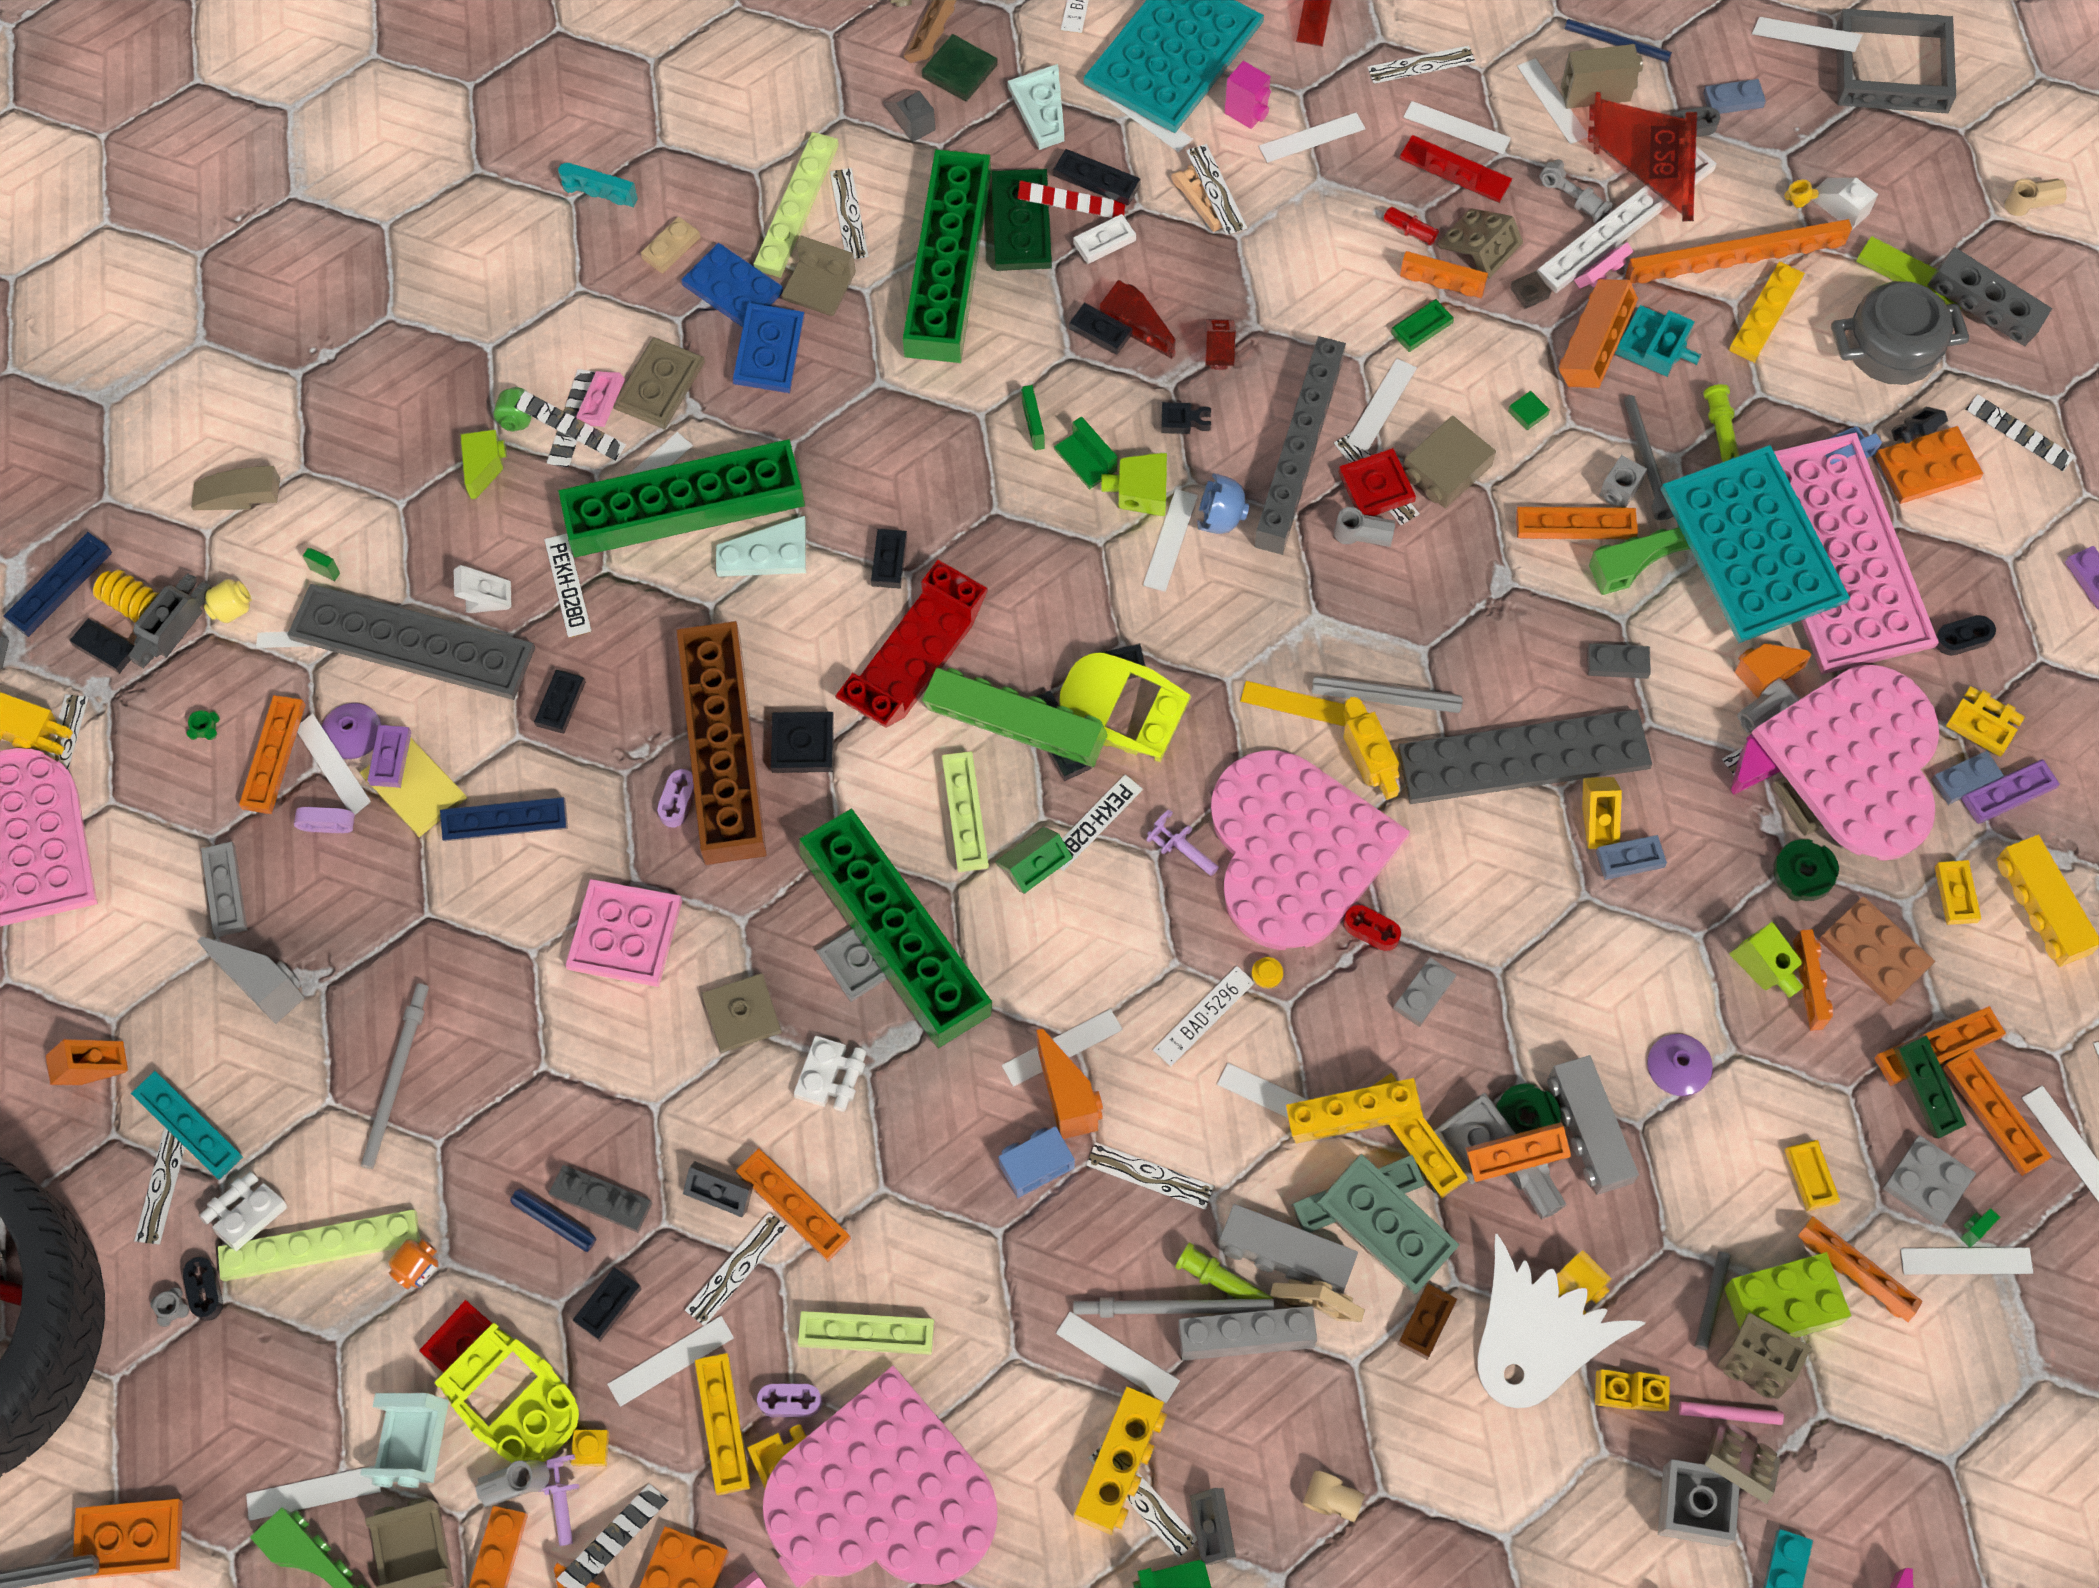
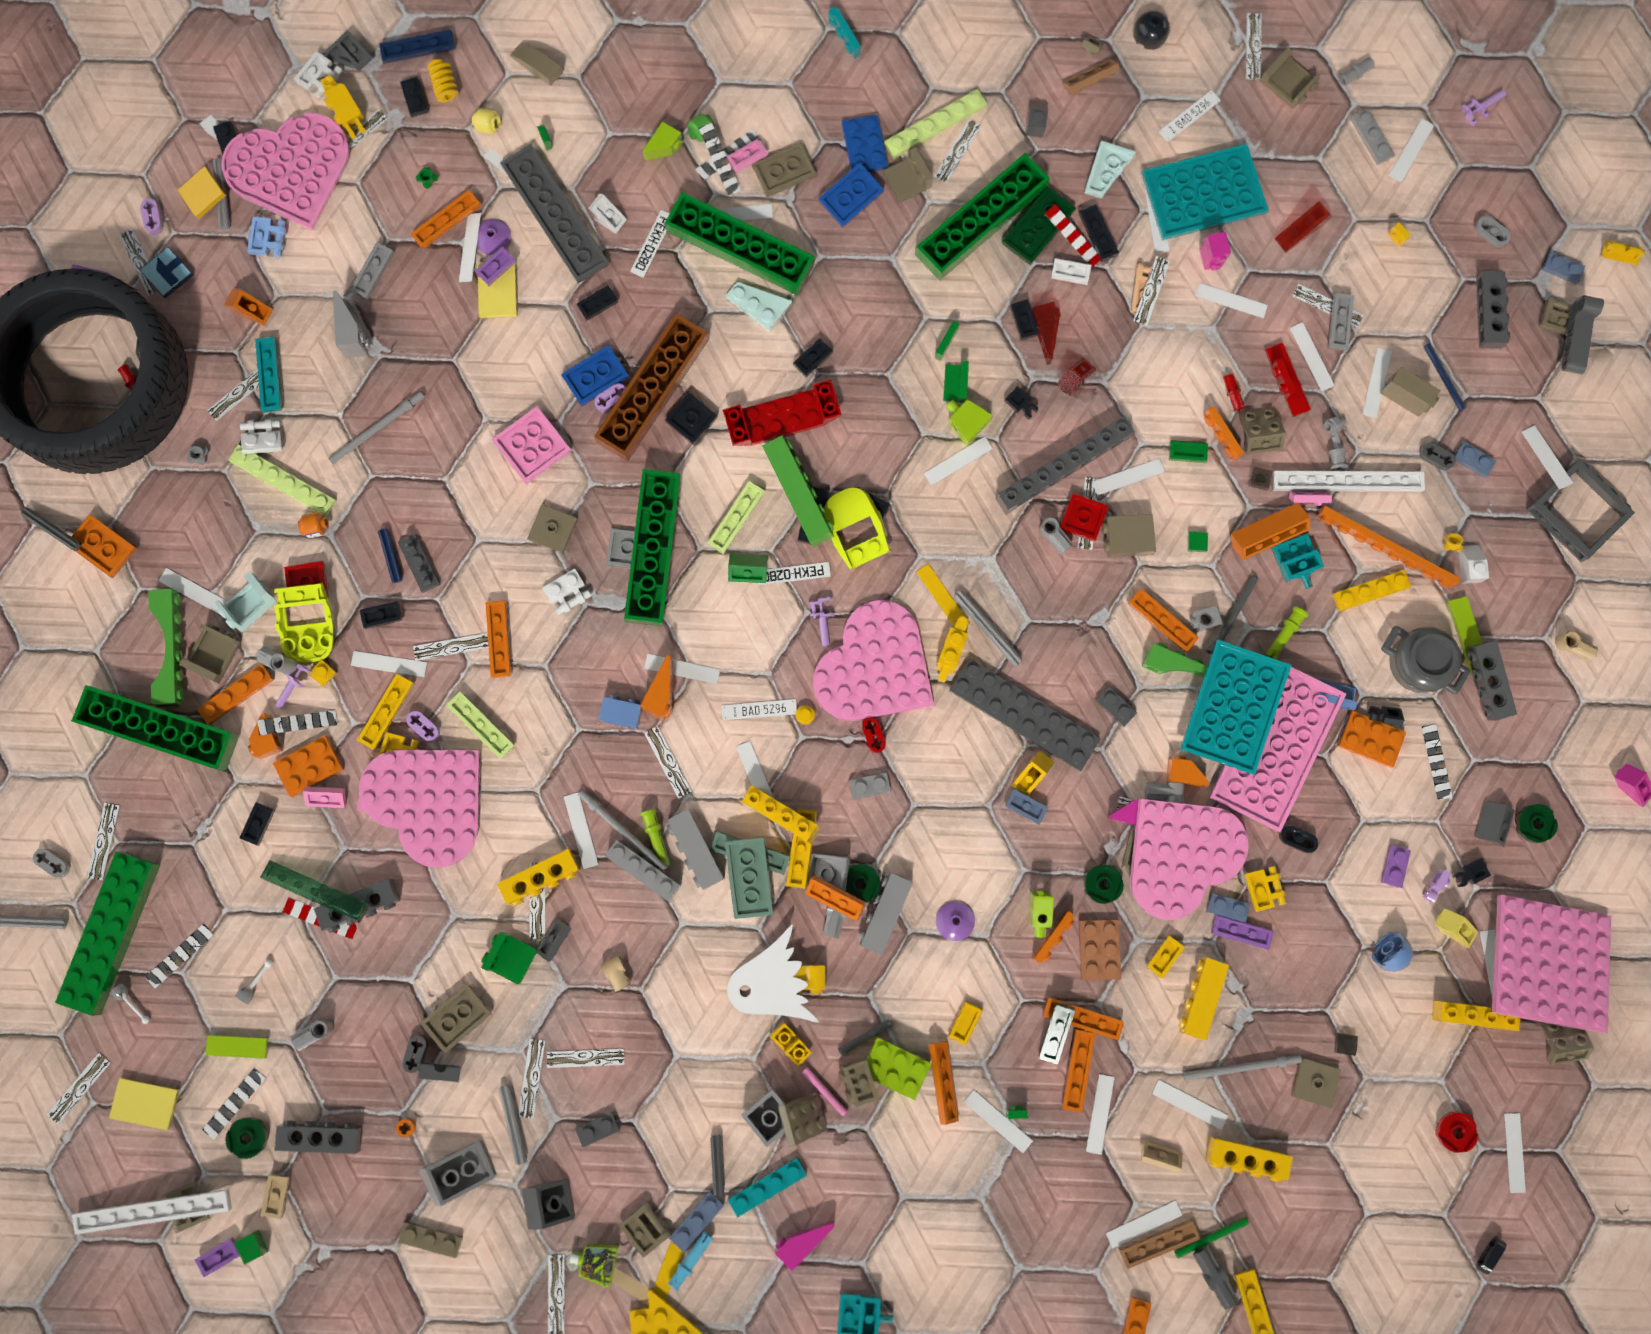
camera: 35 degrees right, 15 degrees up
dark grey hinge [128,574,211,669] -> none
black beam [183,1257,223,1321] -> none
lavender beam [294,807,355,833] -> none
dark blue plate [440,797,568,842] -> none
tan plate [640,216,701,274] -> none
black plate [683,1161,754,1217] -> none
clear green plate [921,34,998,102] -> none
medium blue cylinder [1197,473,1249,534] -> none
tan plate [1270,1279,1365,1322] -> none
reddish brown plate [1397,1283,1457,1360] -> none
clear red piece [1588,92,1697,222] -> none
light grey plate [1882,1135,1976,1227] -> none
none -> light blue plate [247,217,286,258]
none -> blue plate [561,345,629,407]
none -> light grey plate [1328,293,1354,351]

